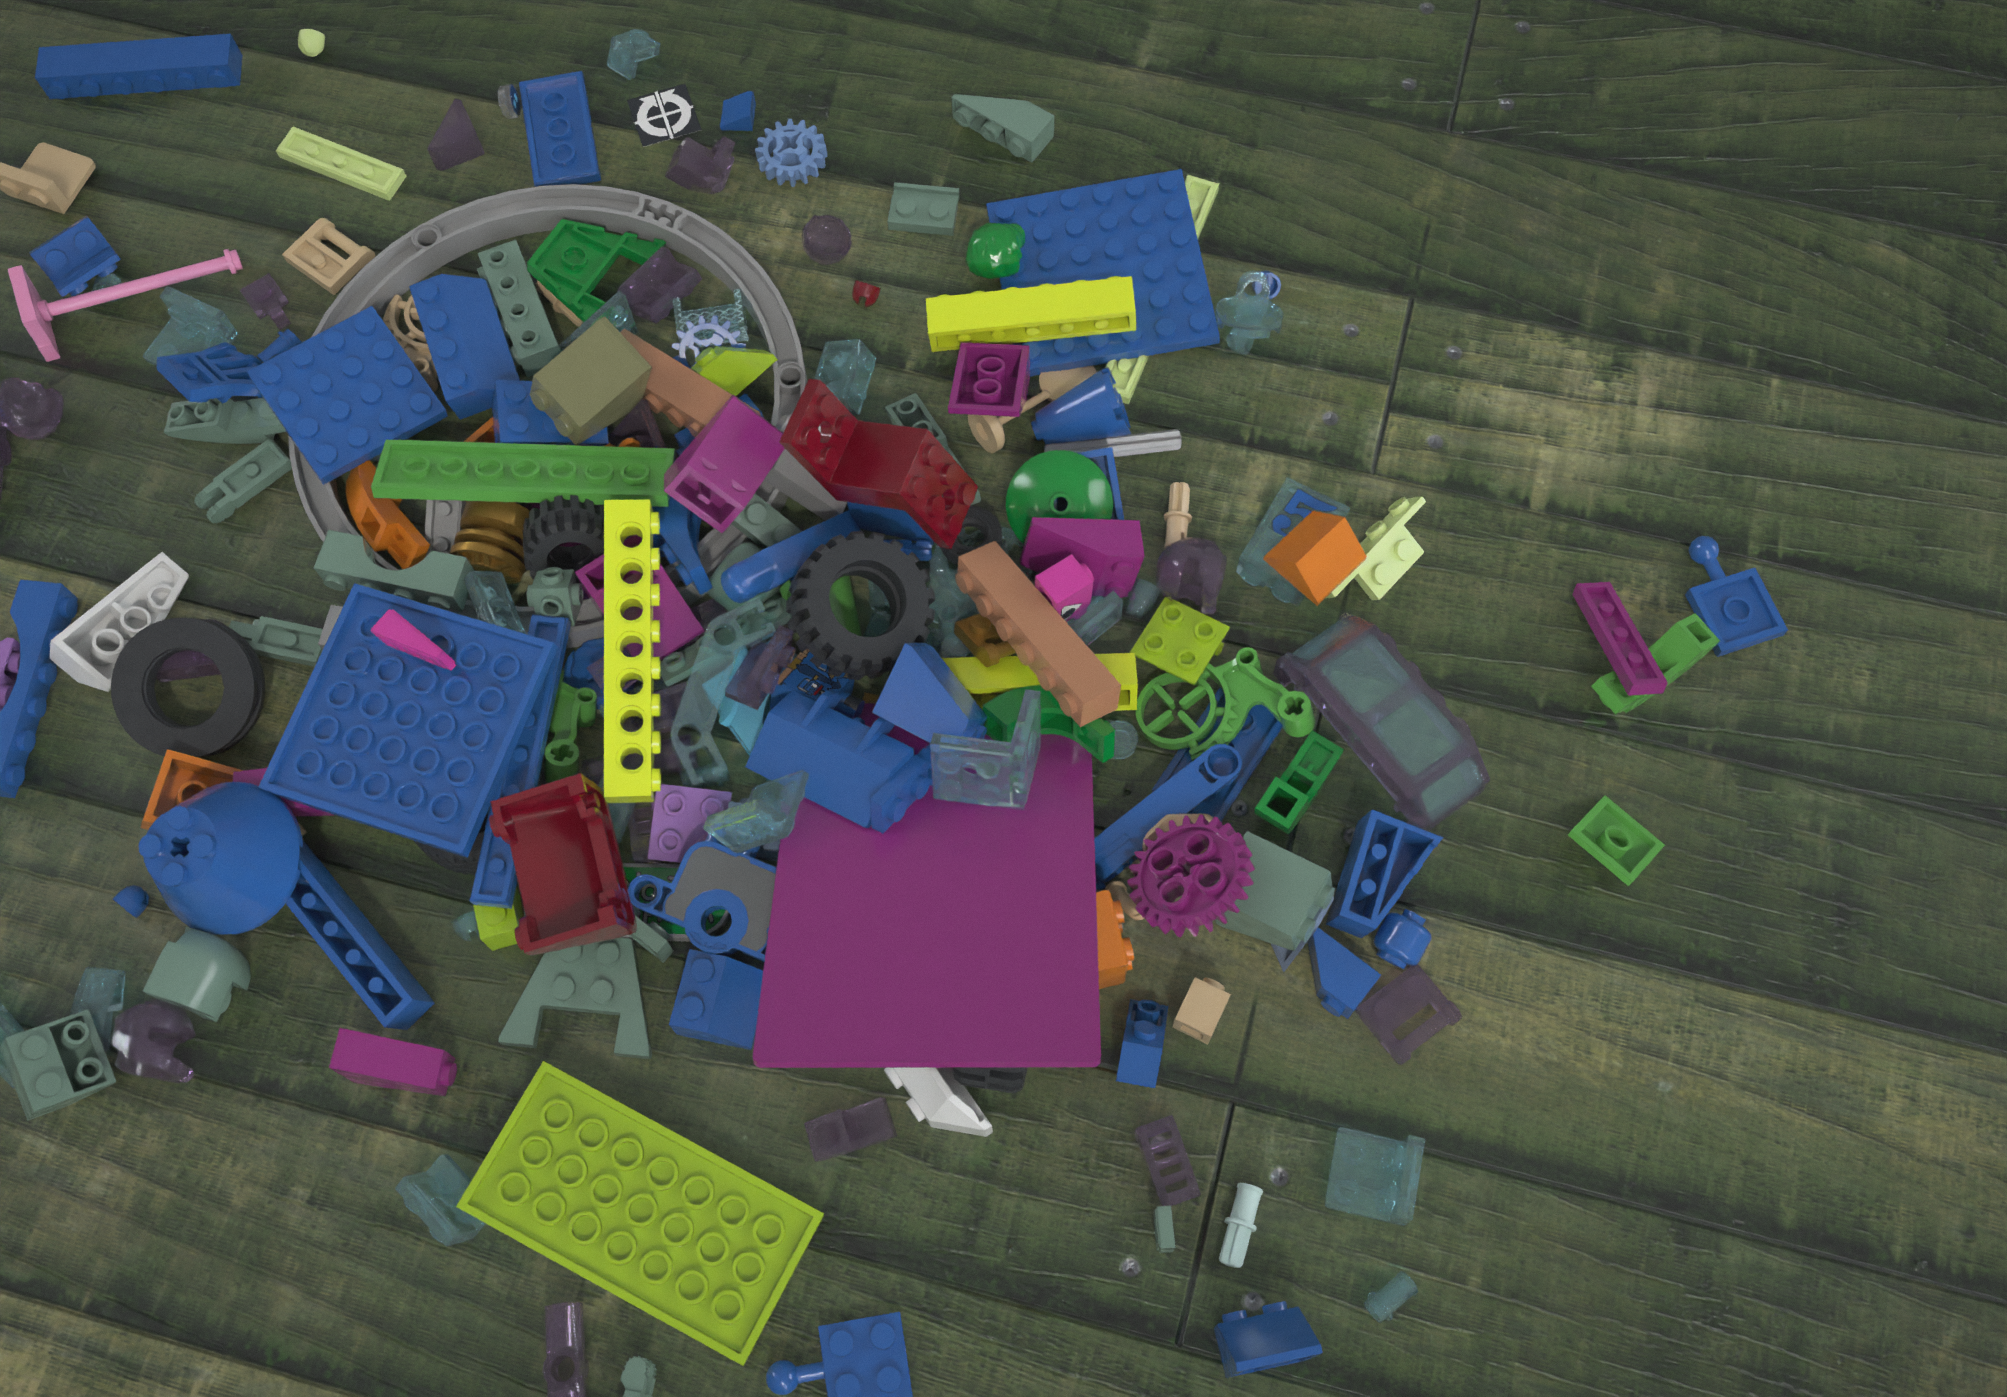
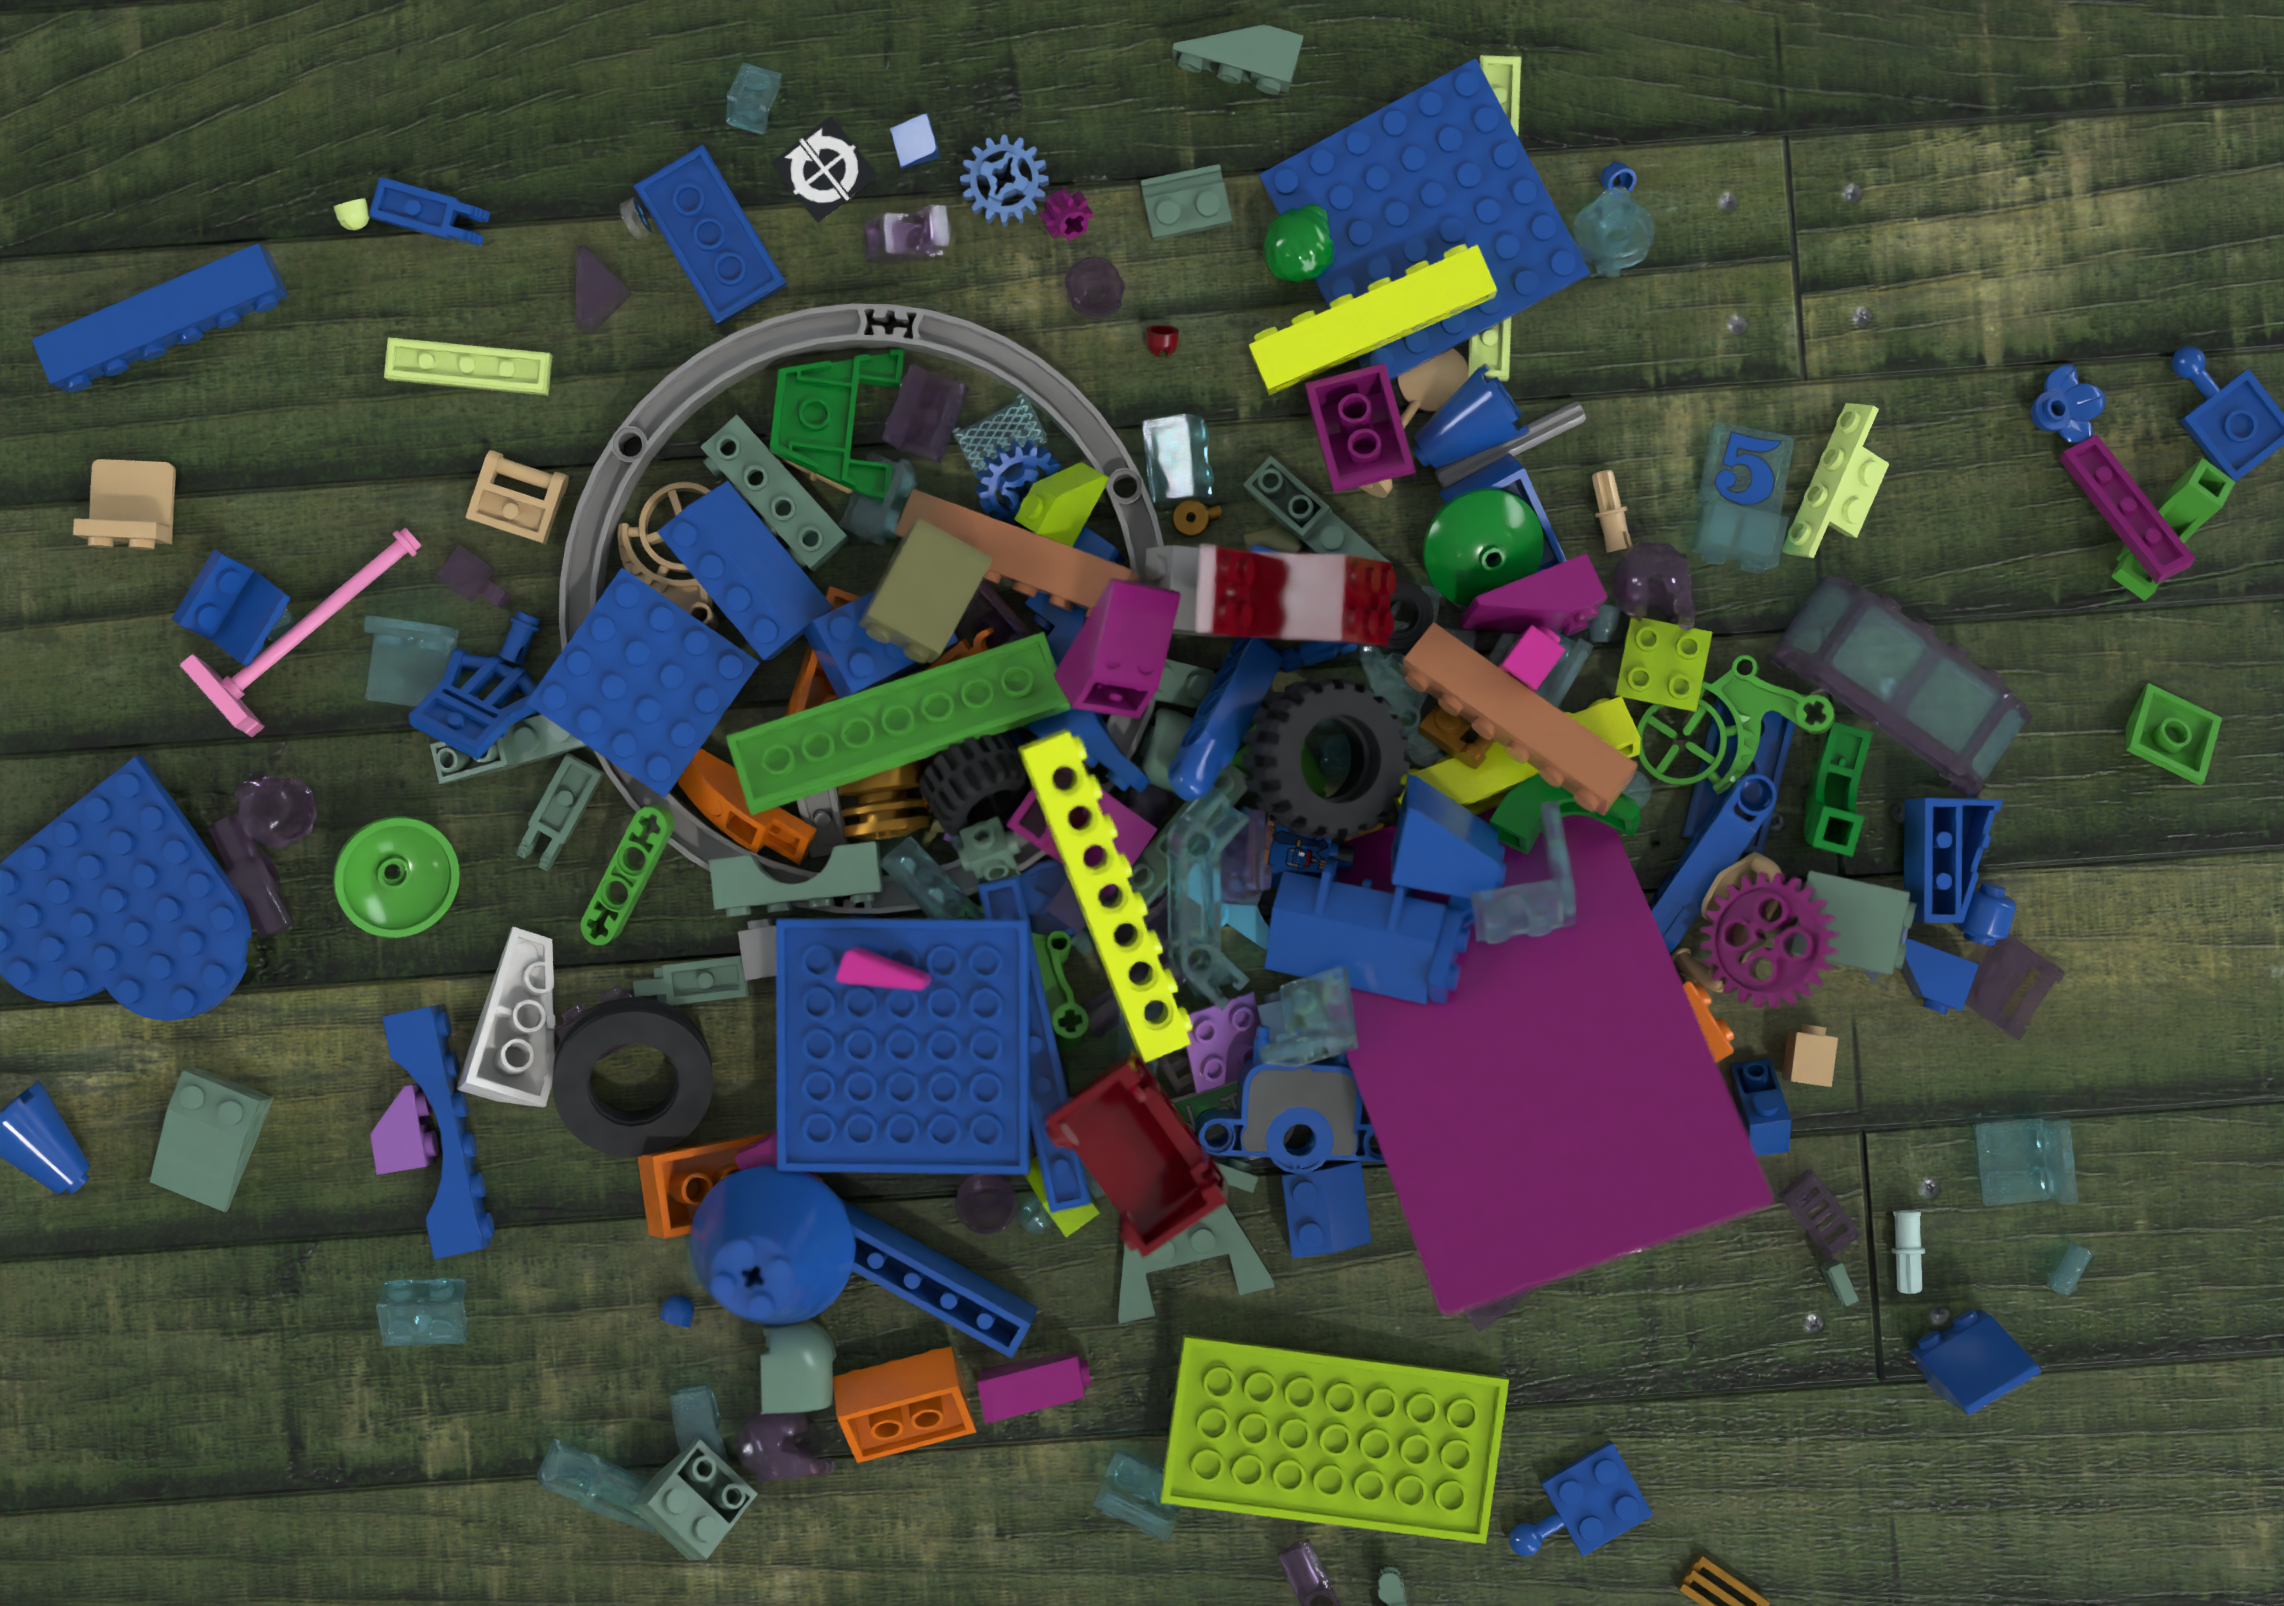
camera: 20 degrees left, 20 degrees up
orange slope [1263,511,1367,606] -> none
none -> bright green dish [333,816,460,938]
none -> blue hinge [368,177,490,246]
none -> bright green beam [581,803,675,945]
none -> orange slope [833,1346,976,1463]
none -> clear purple hair [955,1174,1018,1235]
none -> magenta gear [1039,188,1094,242]
none -> blue plate [2030,364,2106,445]

